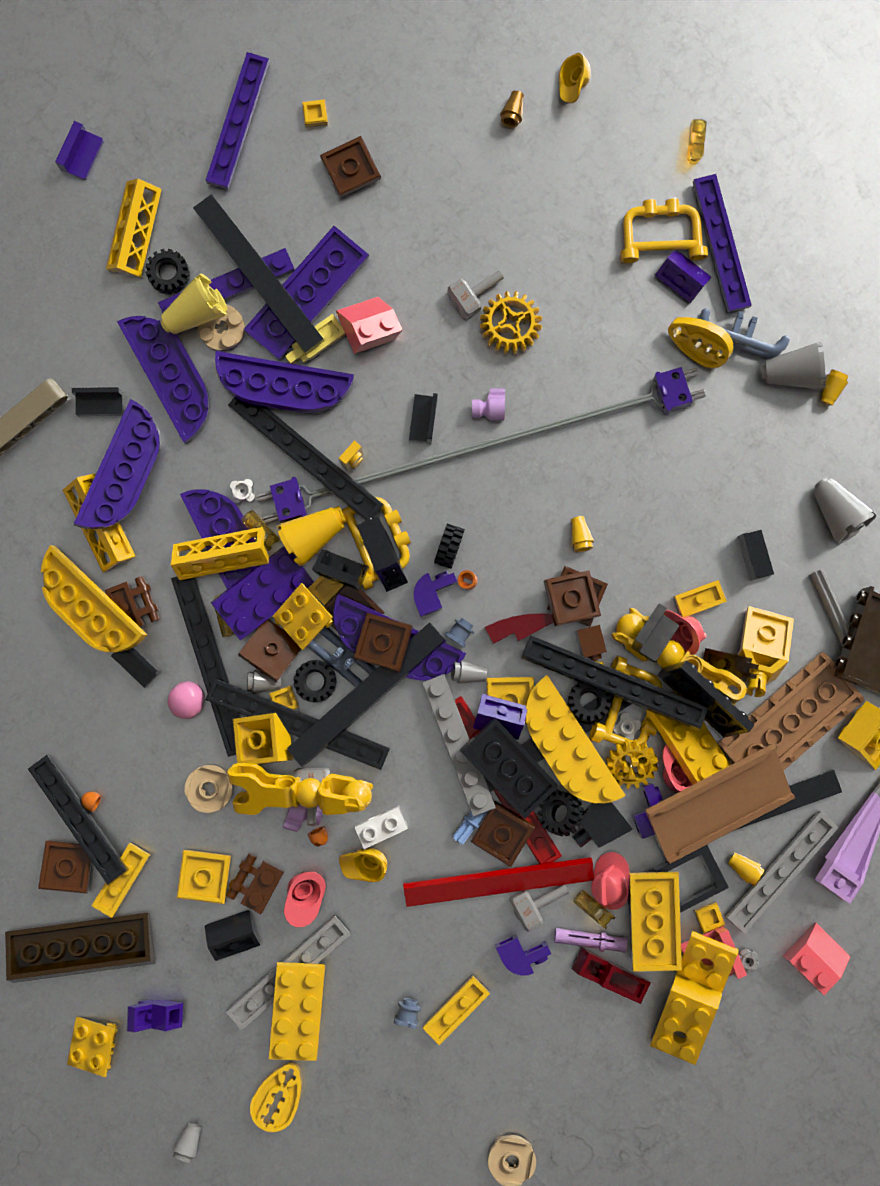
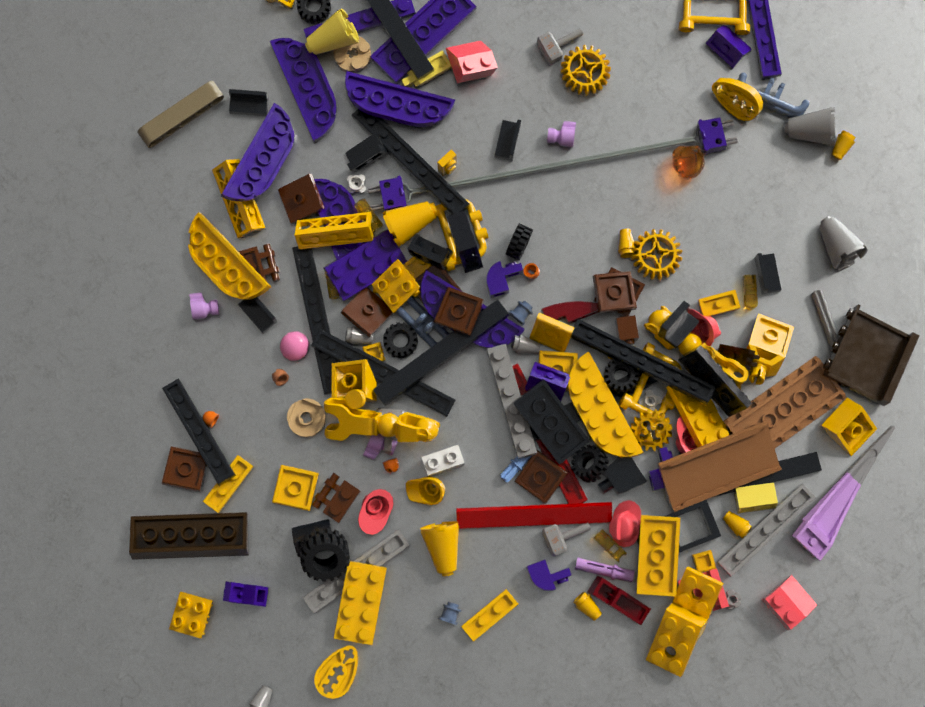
camera: 15 degrees right, 5 degrees down
none -> lavender piece [189,292,219,320]
none -> nougat hinge [272,369,289,386]
none -> reddish brown plate [278,174,325,224]
none -> black tyre [299,527,350,582]
none -> black panel [345,133,387,172]
none -> yellow tile [345,389,366,409]
none -> yellow cone [420,521,459,576]
none -> yellow plate [529,313,574,352]
none -> yellow cone [573,592,602,621]
none -> yellow gear [631,229,682,280]
none -> clear orange hair [672,146,705,180]
none -> light yellow hinge [734,483,778,514]
none -> clear yellow bar [742,275,758,311]

